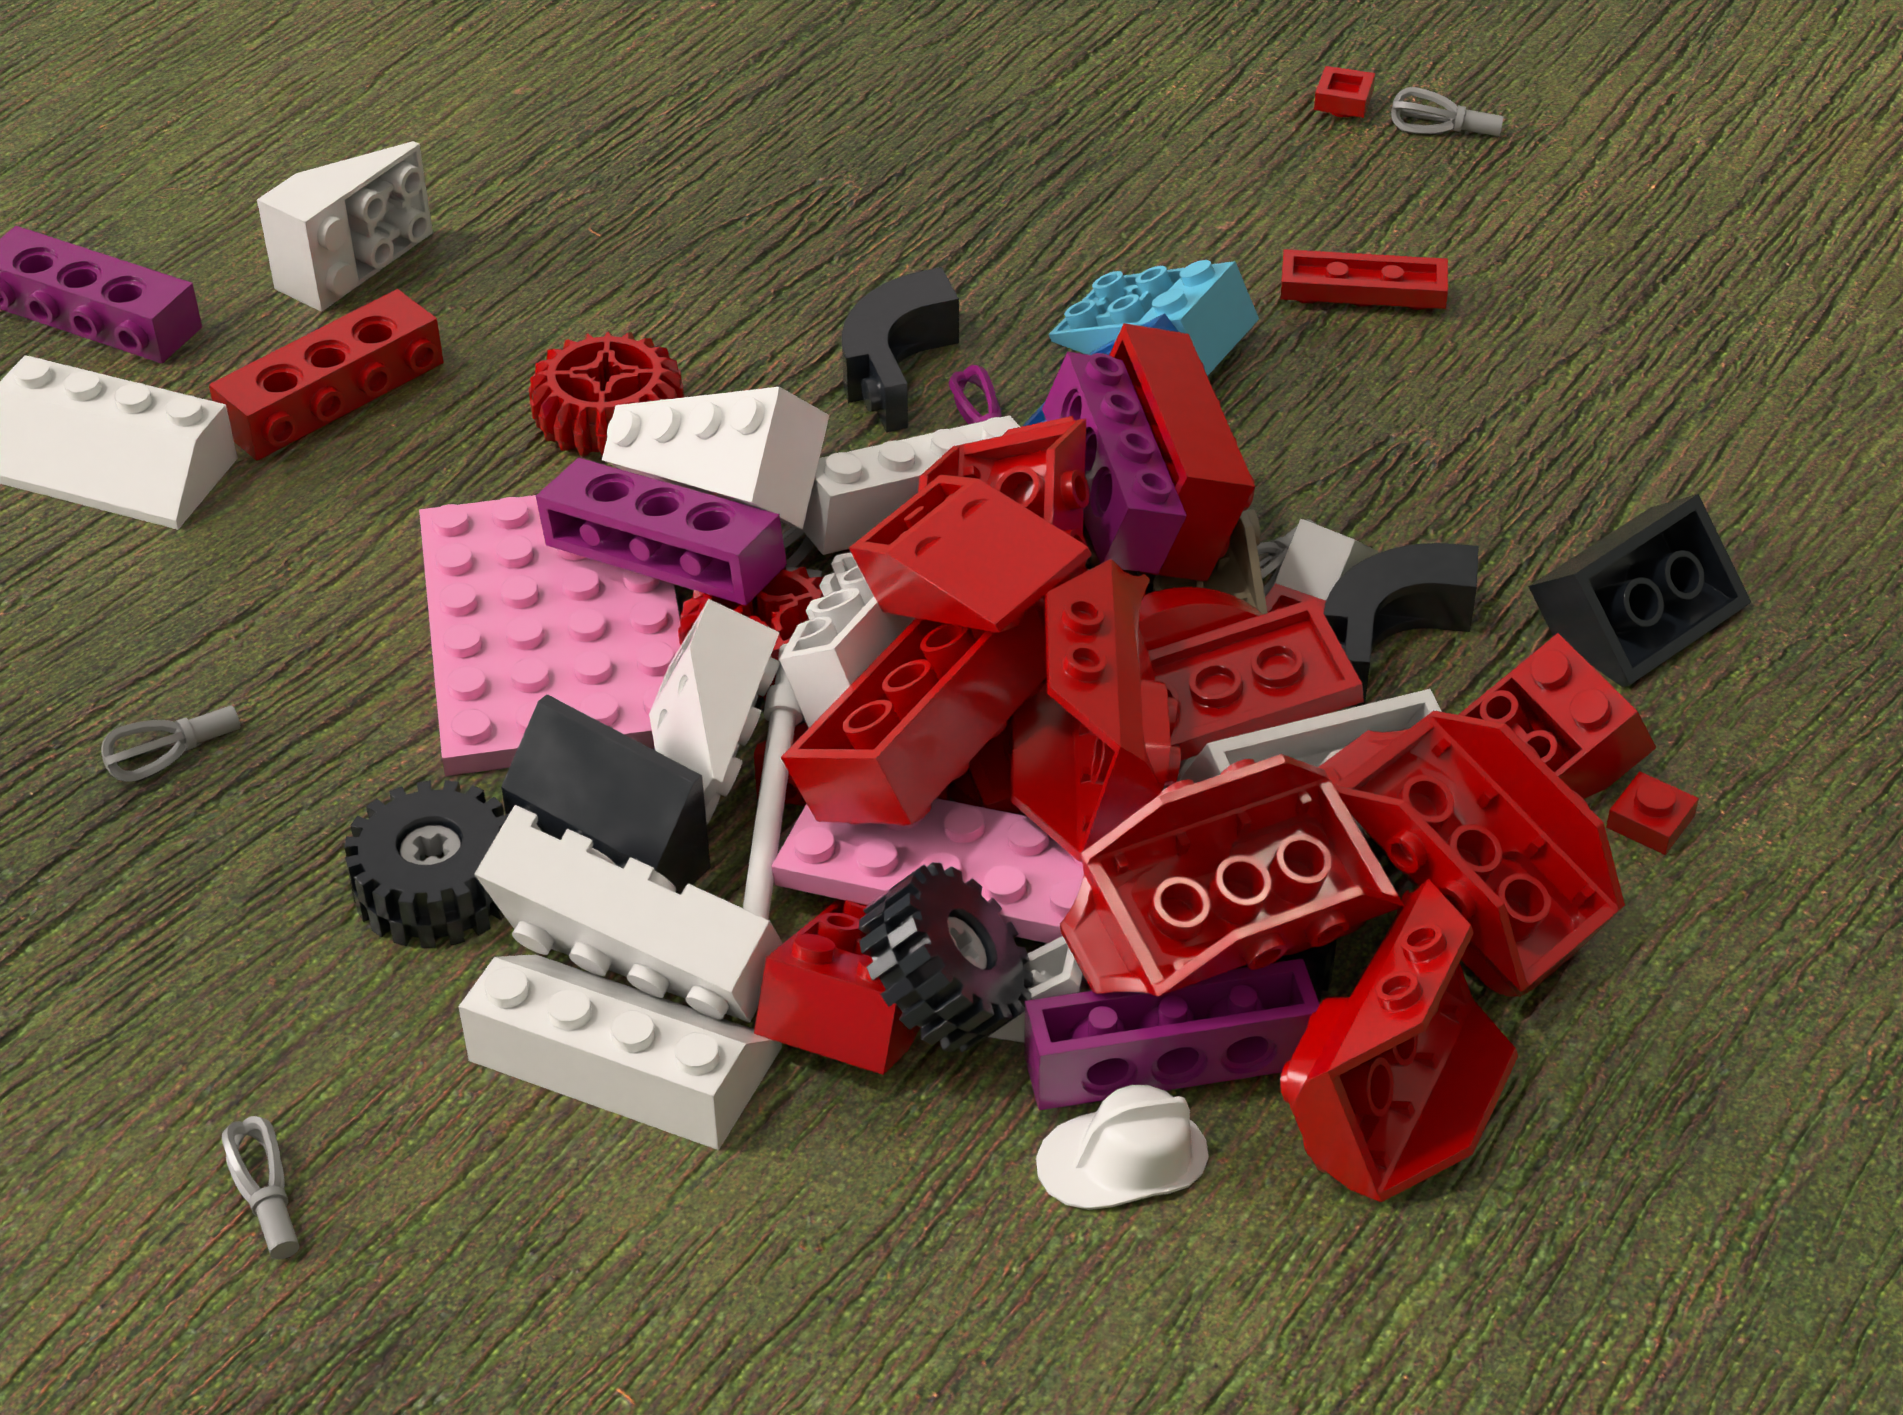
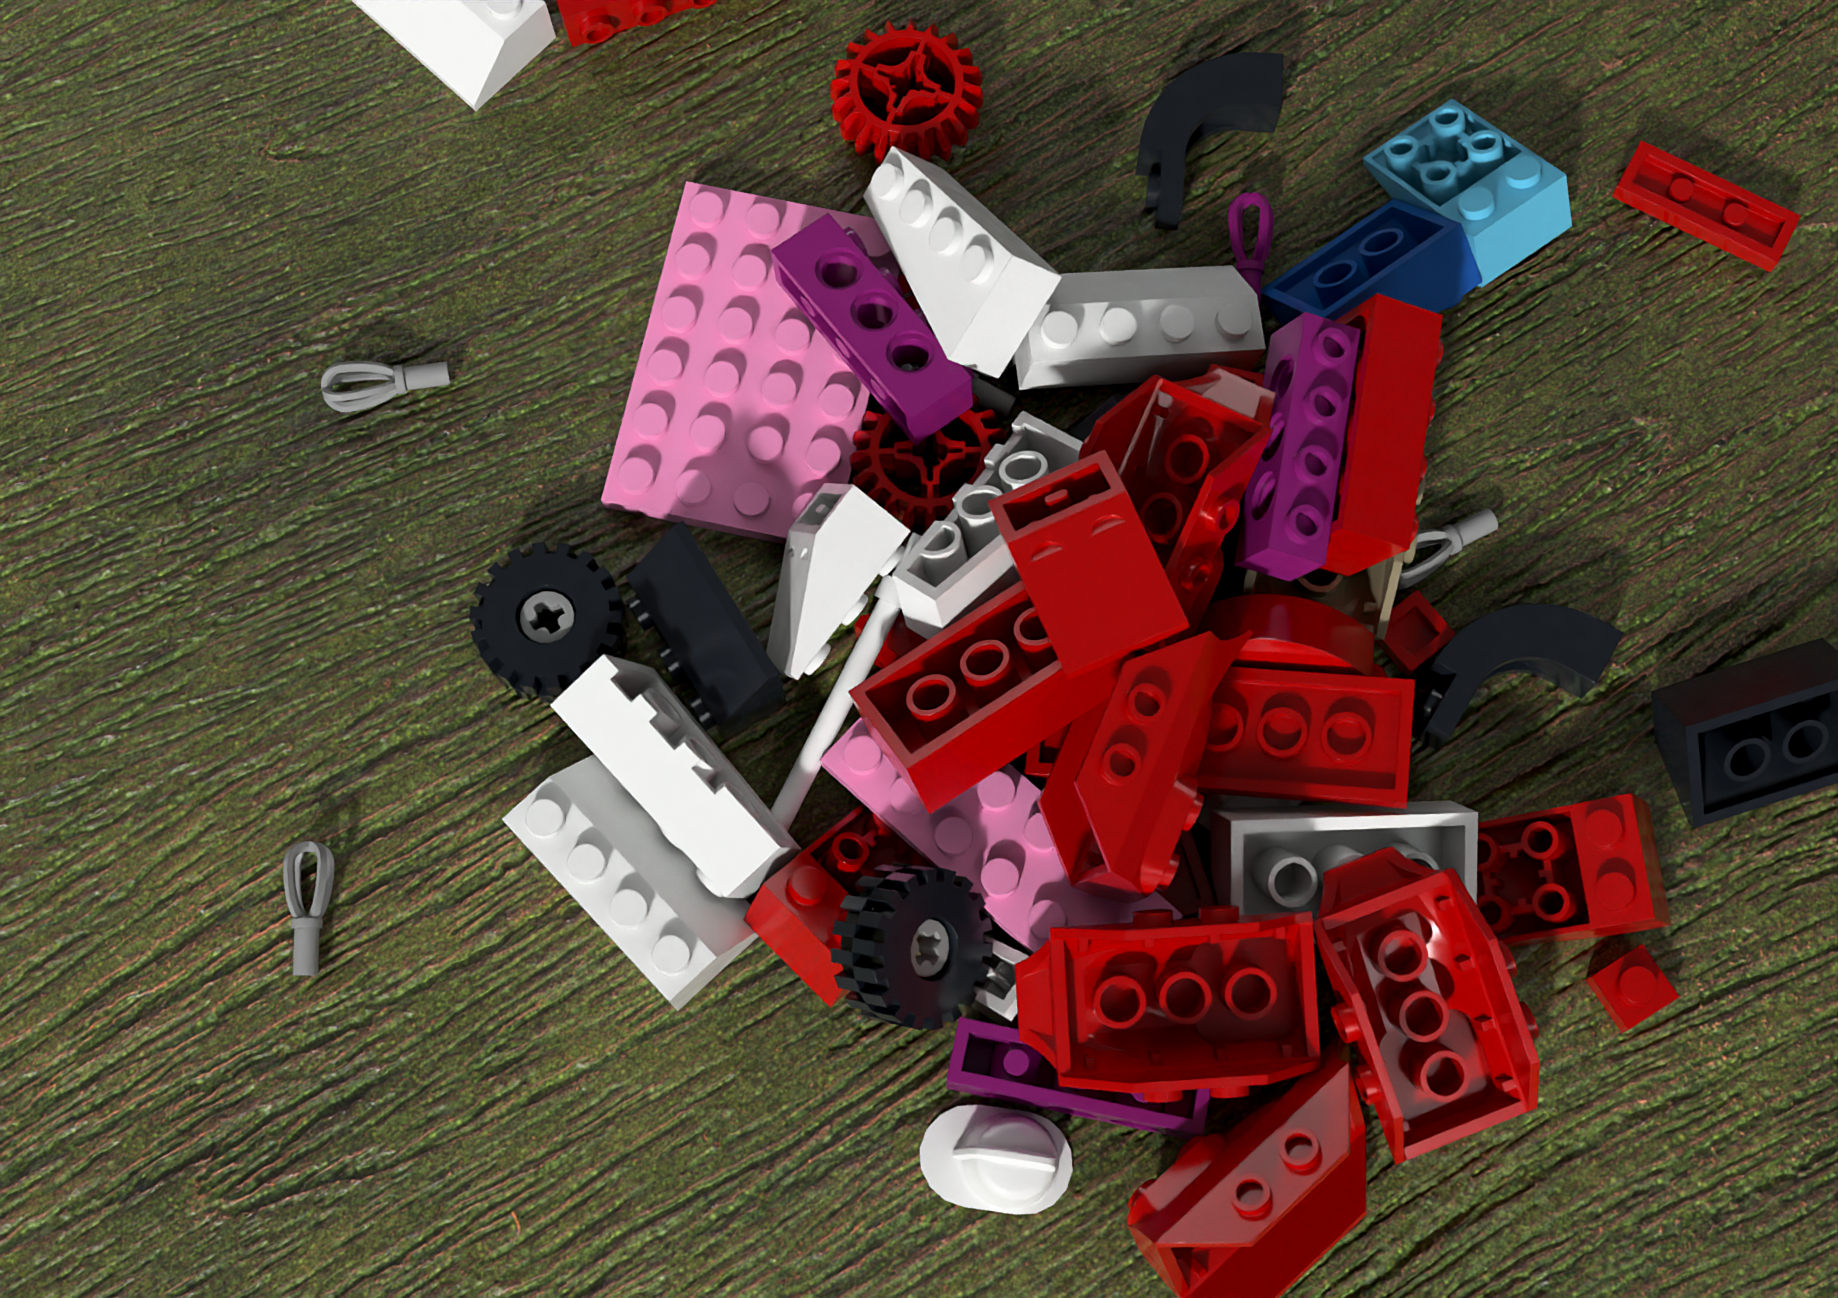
camera: 25 degrees right, 30 degrees up
white slope [1273,519,1378,600] -> none

